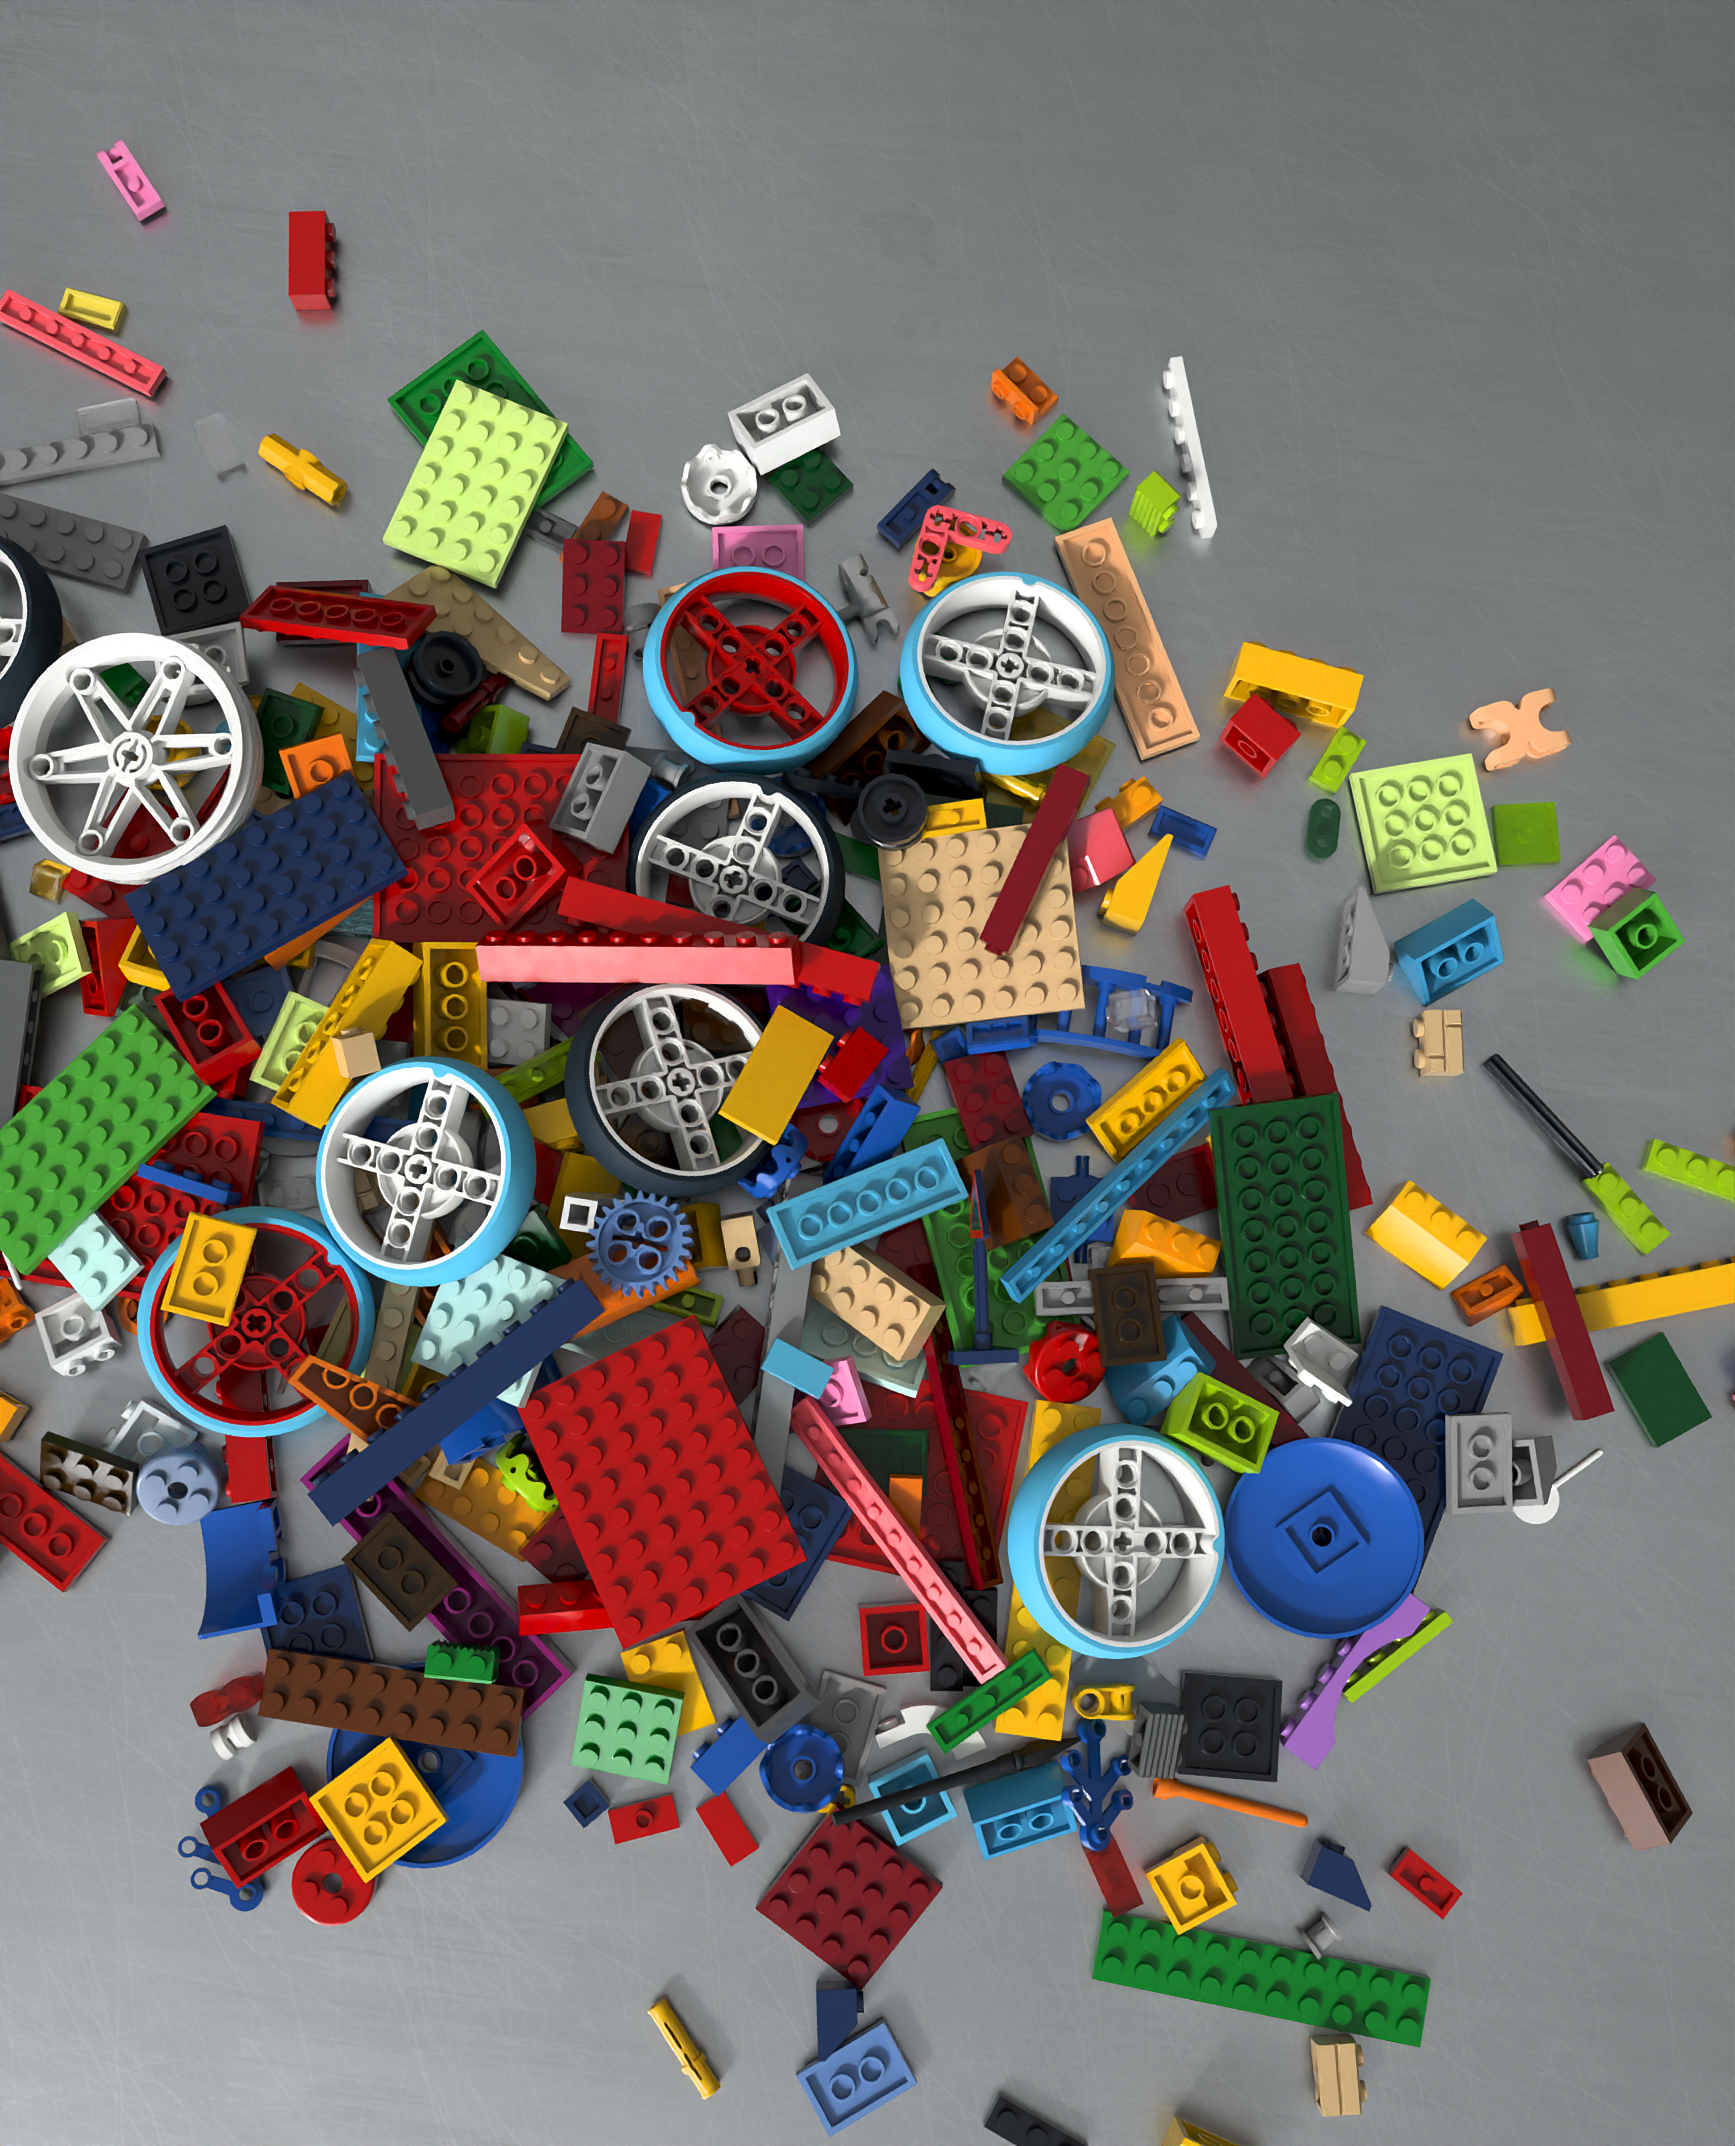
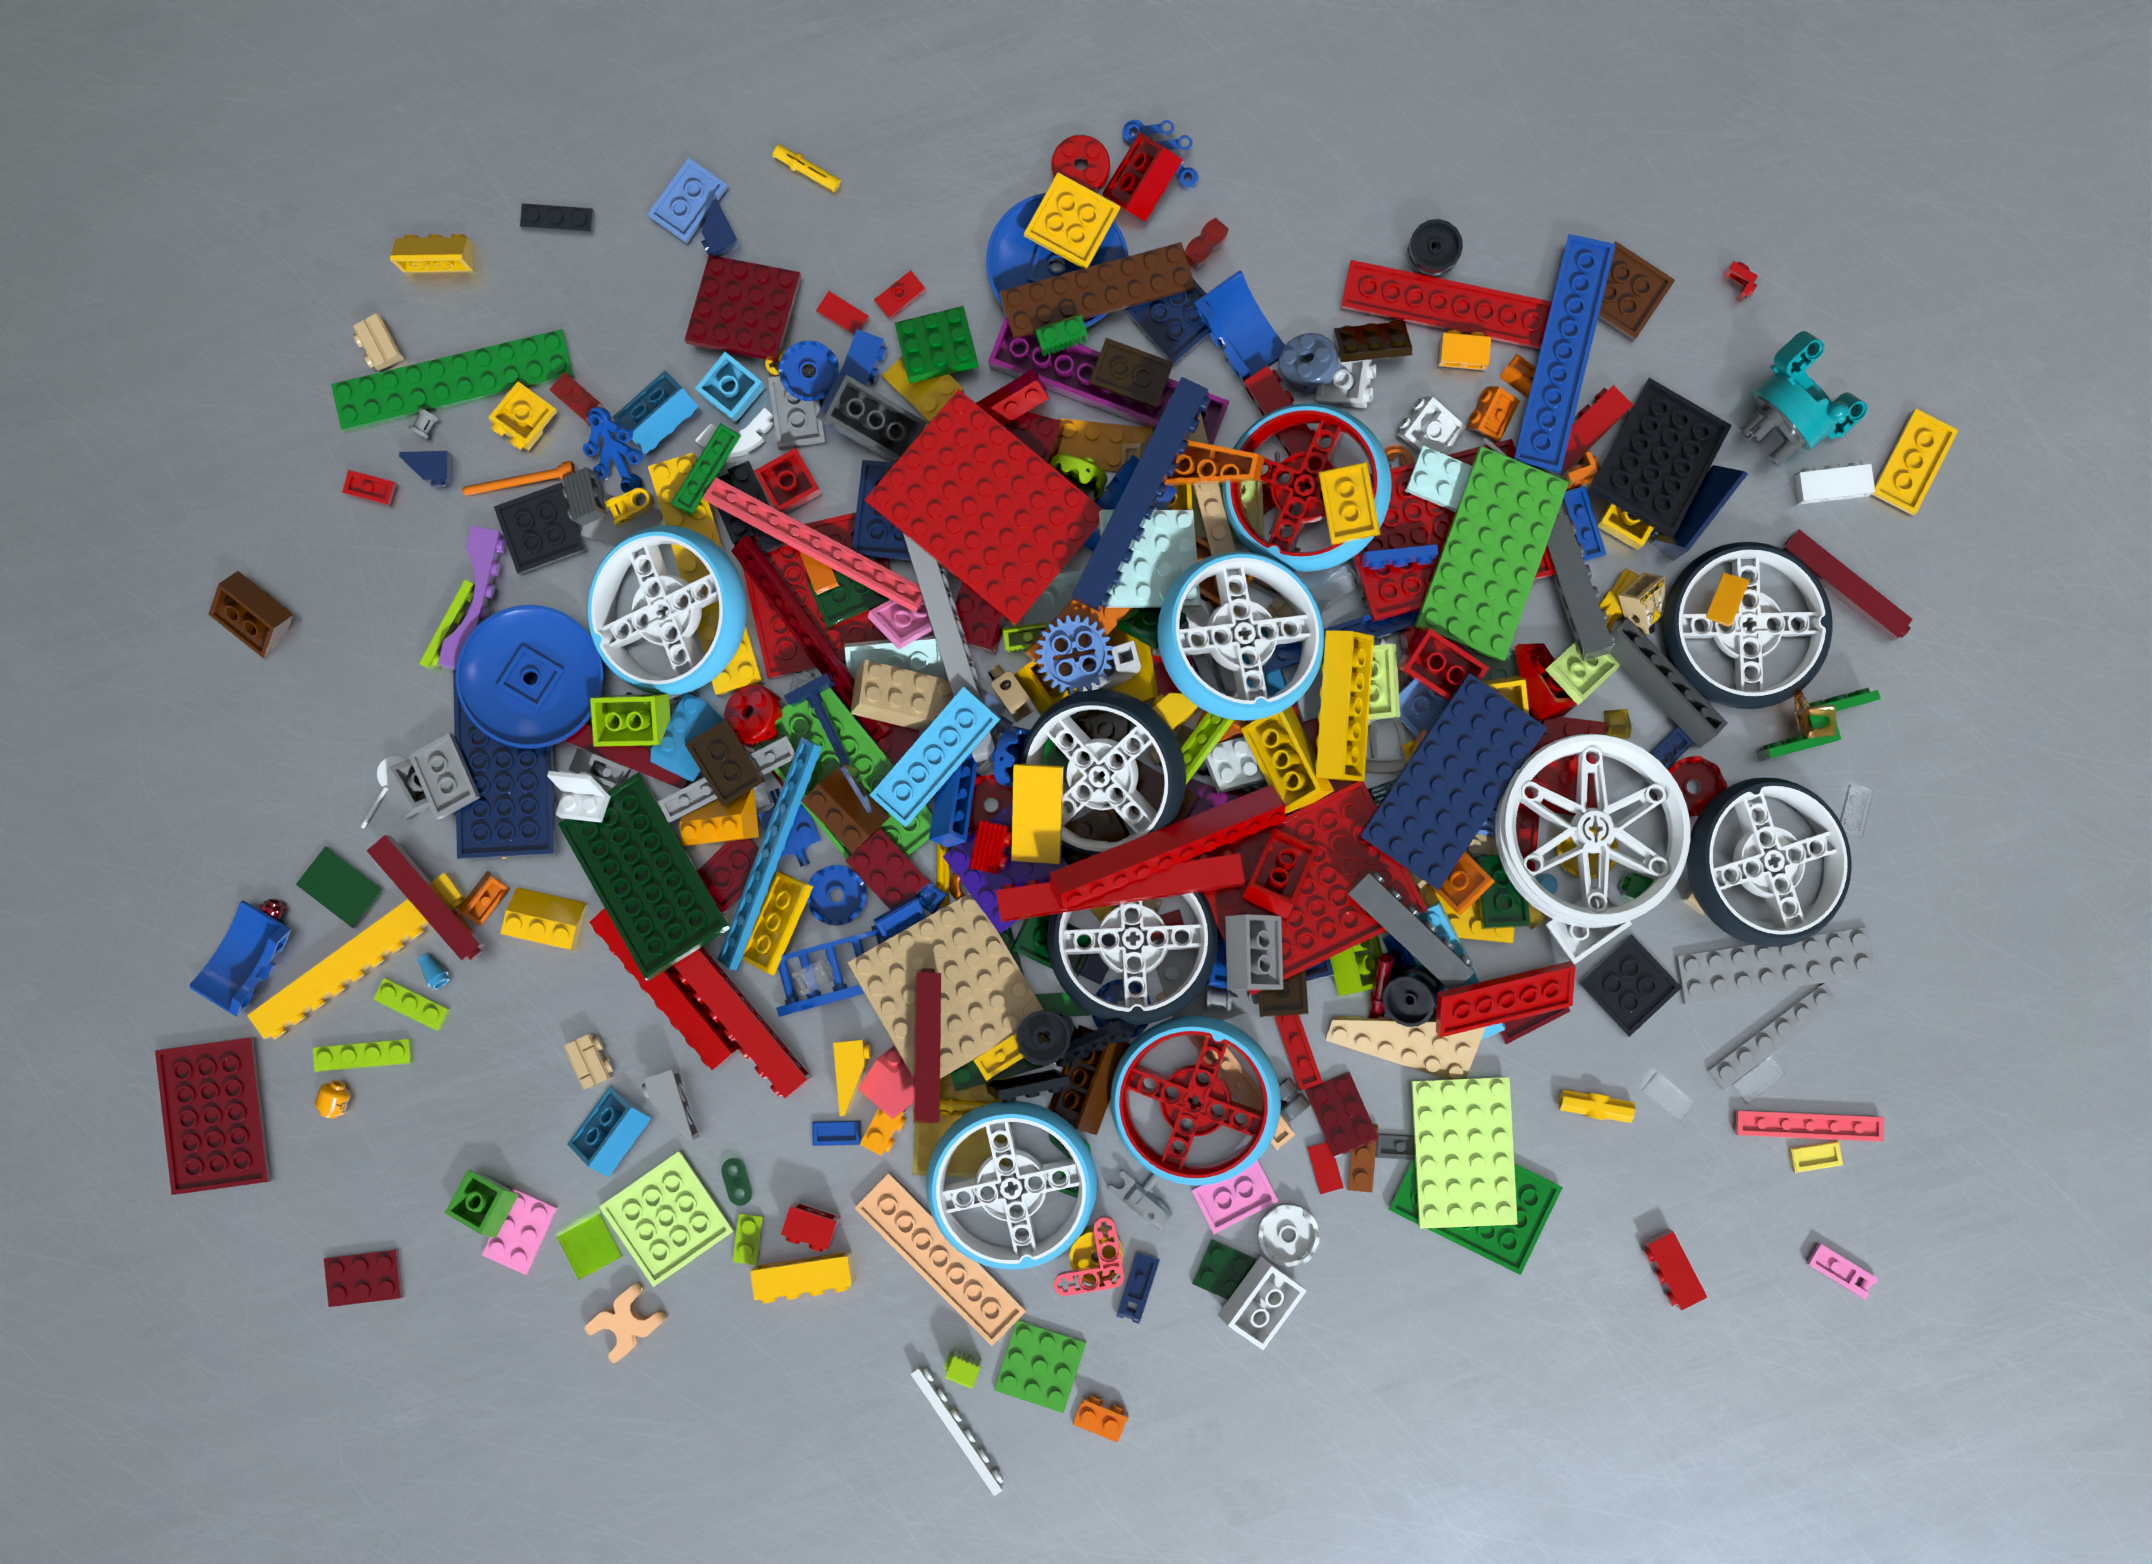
camera: 165 degrees right, 5 degrees up
white wheel [210,1713,257,1760] -> none
tan brick [331,1026,381,1079] -> none
dark blue plate [563,1778,611,1828] -> none
medium azure tile [760,1338,834,1399] -> none
black piece [831,1737,1081,1827] -> none
black axle [1484,1053,1604,1179] -> none

